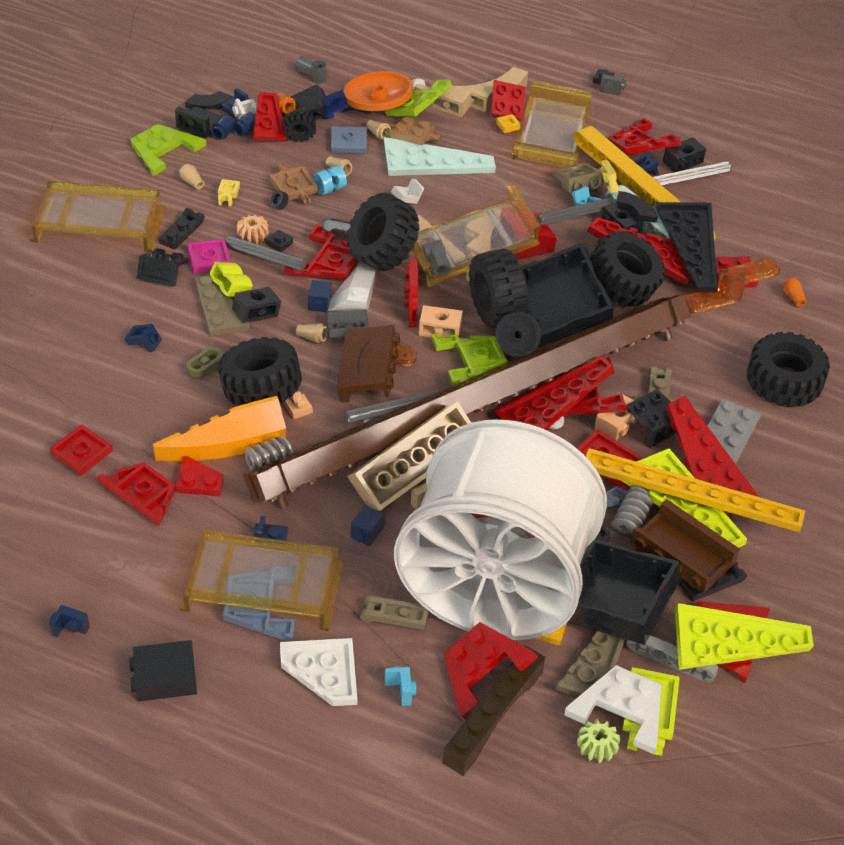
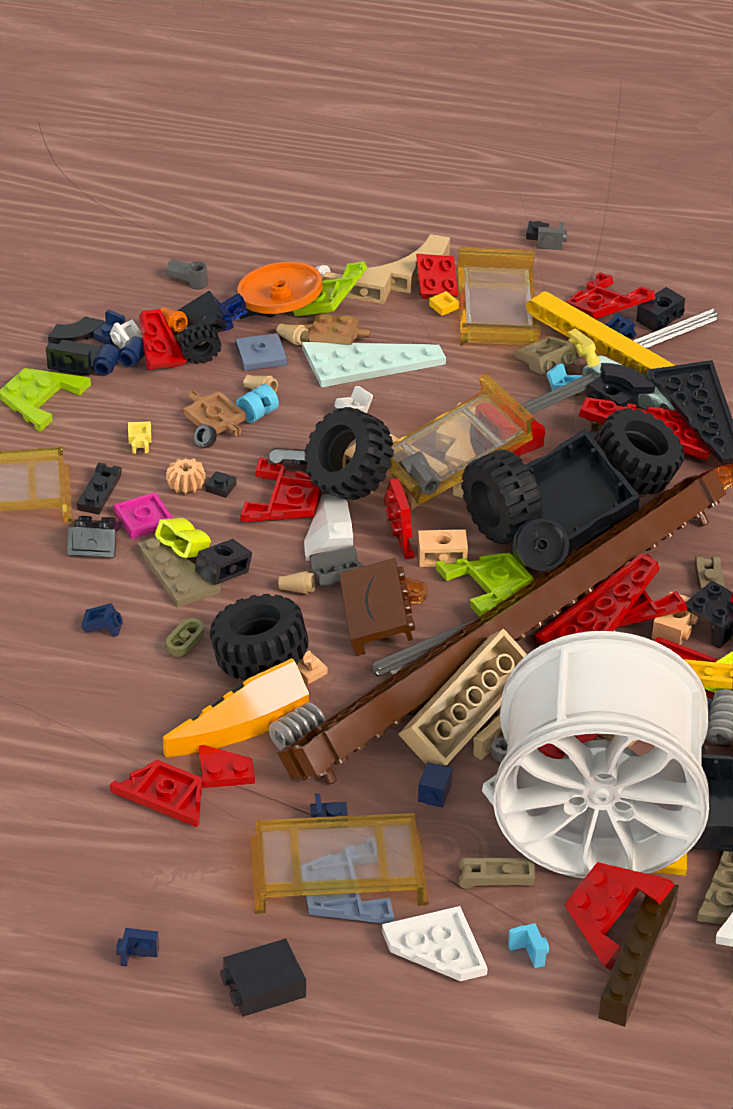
camera: 10 degrees left, 5 degrees down
red plate [50,424,113,476] -> none
tan cone [179,164,205,190] -> none
dark grey axle [225,236,306,270] -> none
dark blue brick [308,280,332,312] -> none

